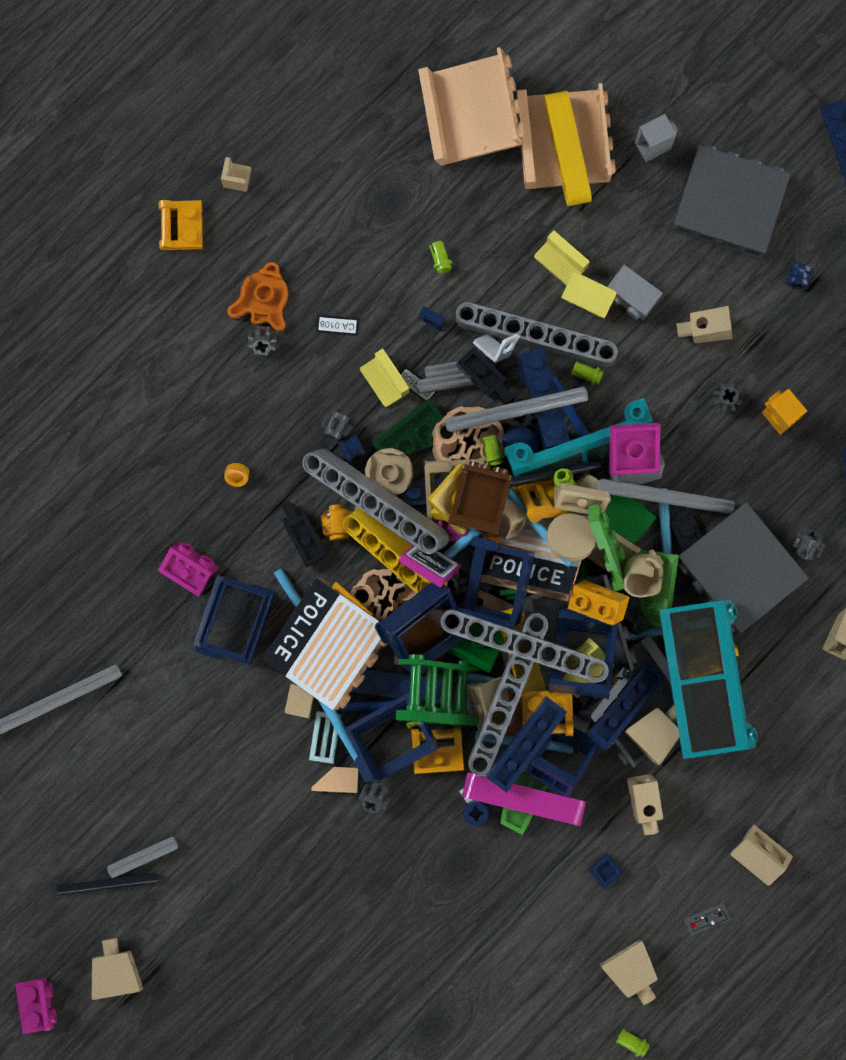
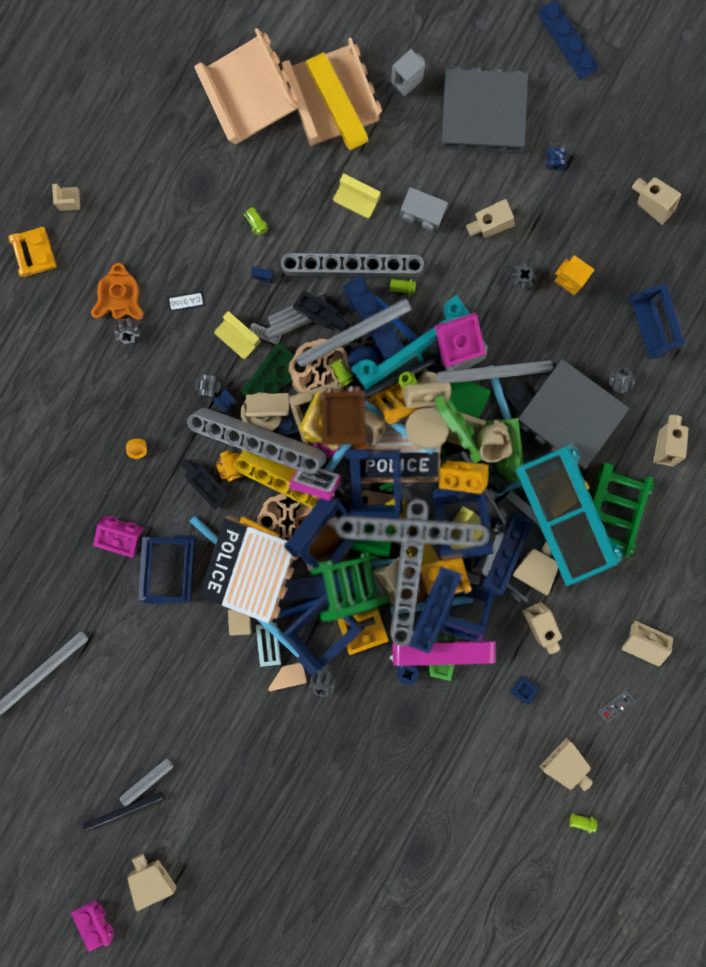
camera: 20 degrees left, 5 degrees up
white bracket [473,334,520,363] -> none
light yellow panel [561,272,616,320] -> none
none -> tan panel [245,393,290,417]
none -> green fence [577,463,654,558]

